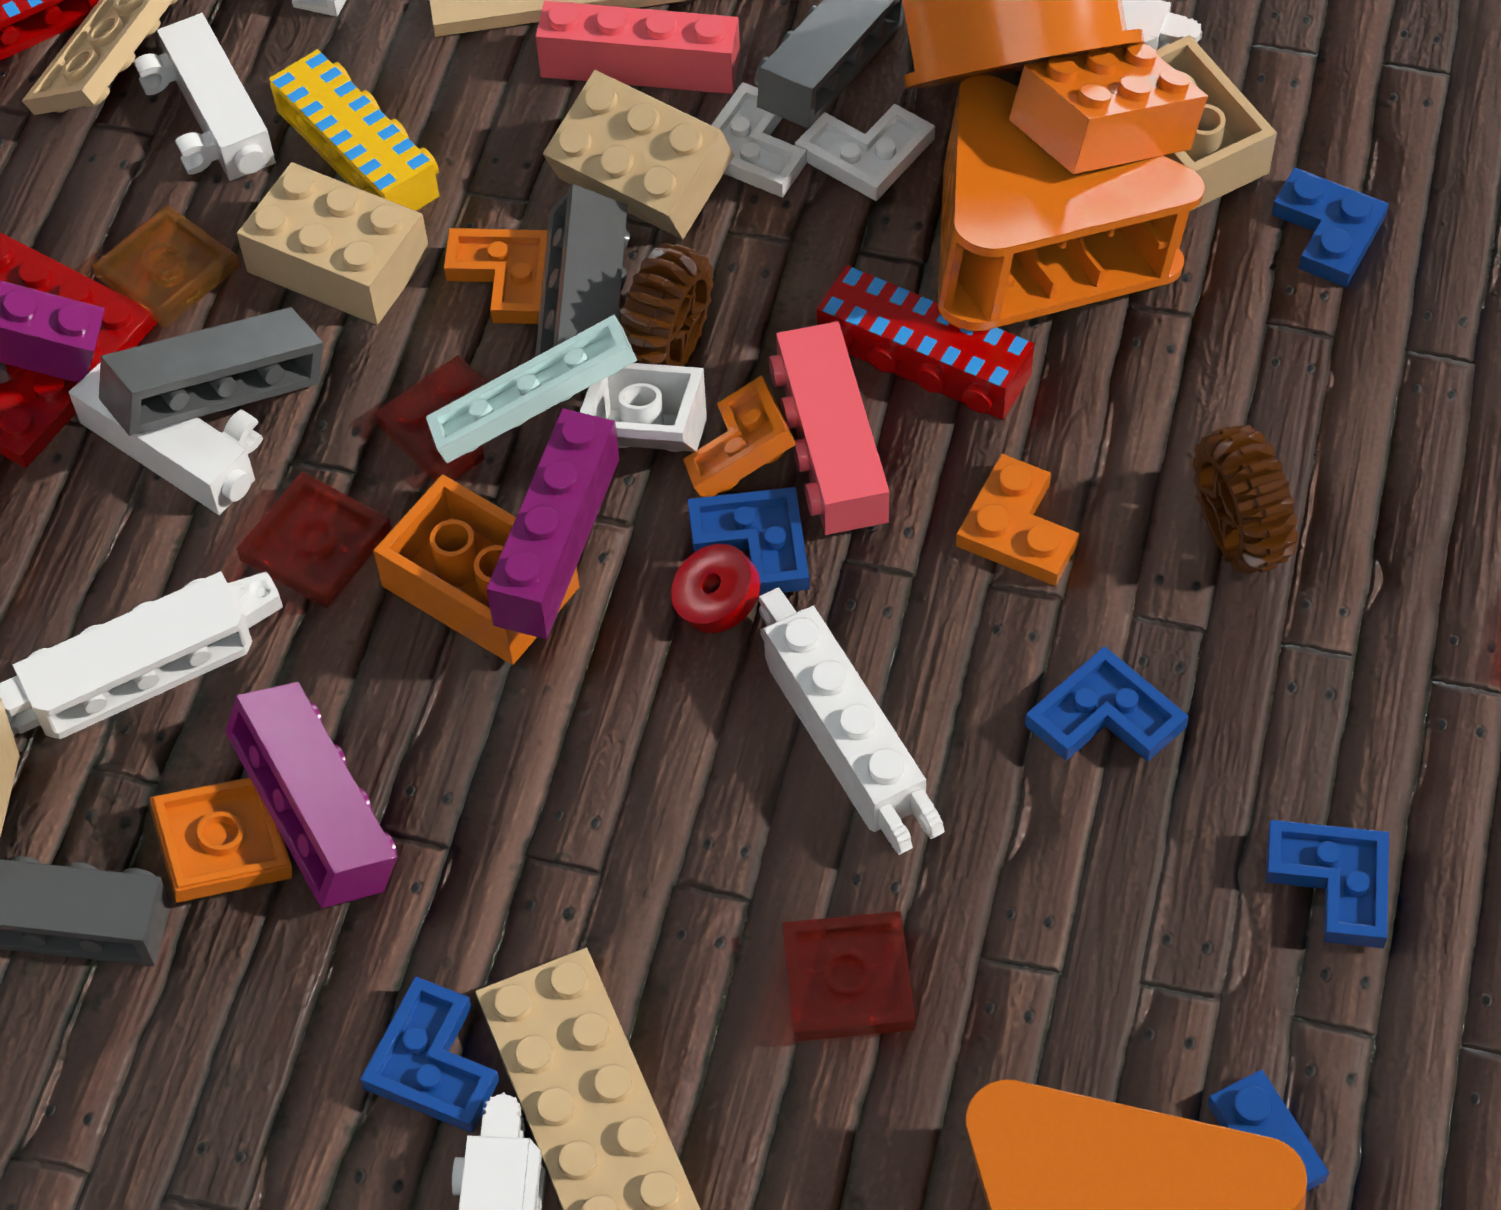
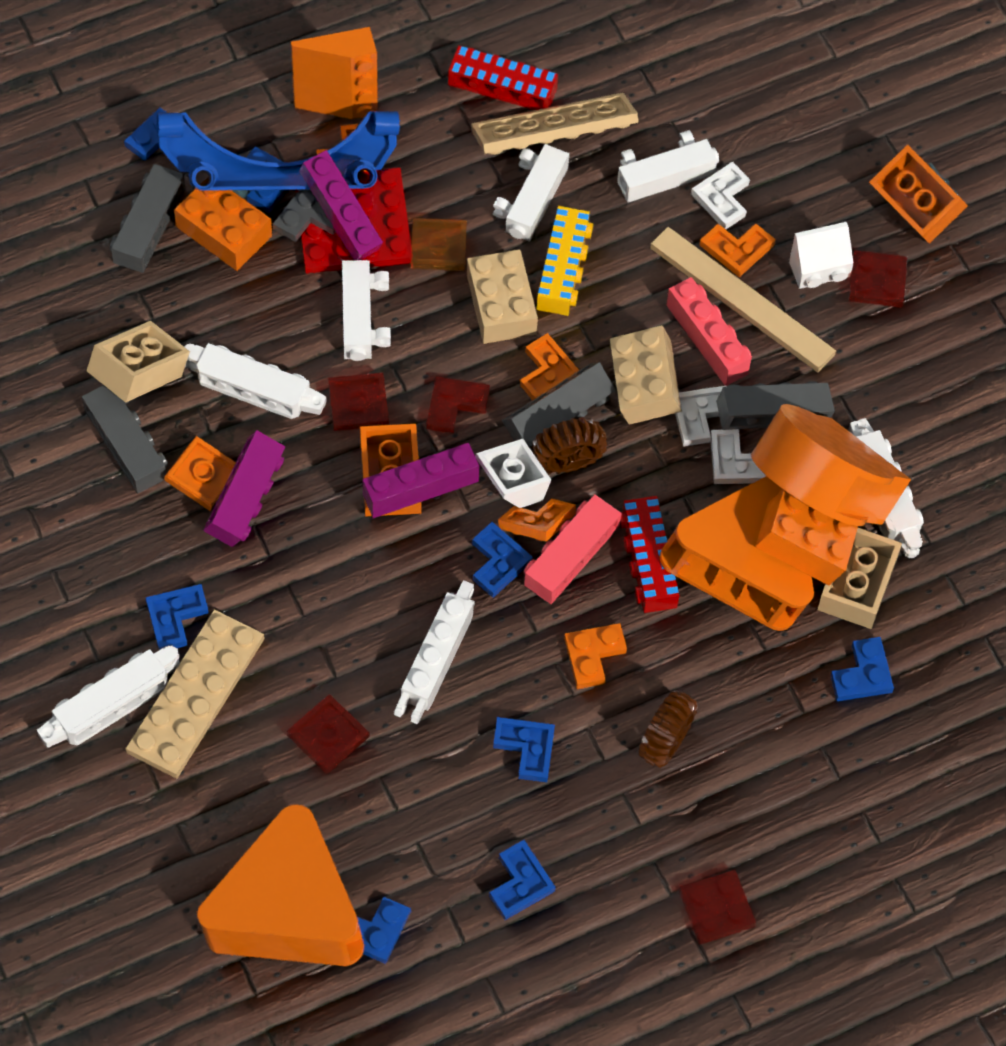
camera: 45 degrees right, 5 degrees up
dark grey brick [99,307,323,436] -> none
light aqua plate [426,314,637,463] -> none
red piece [671,544,760,633] -> none

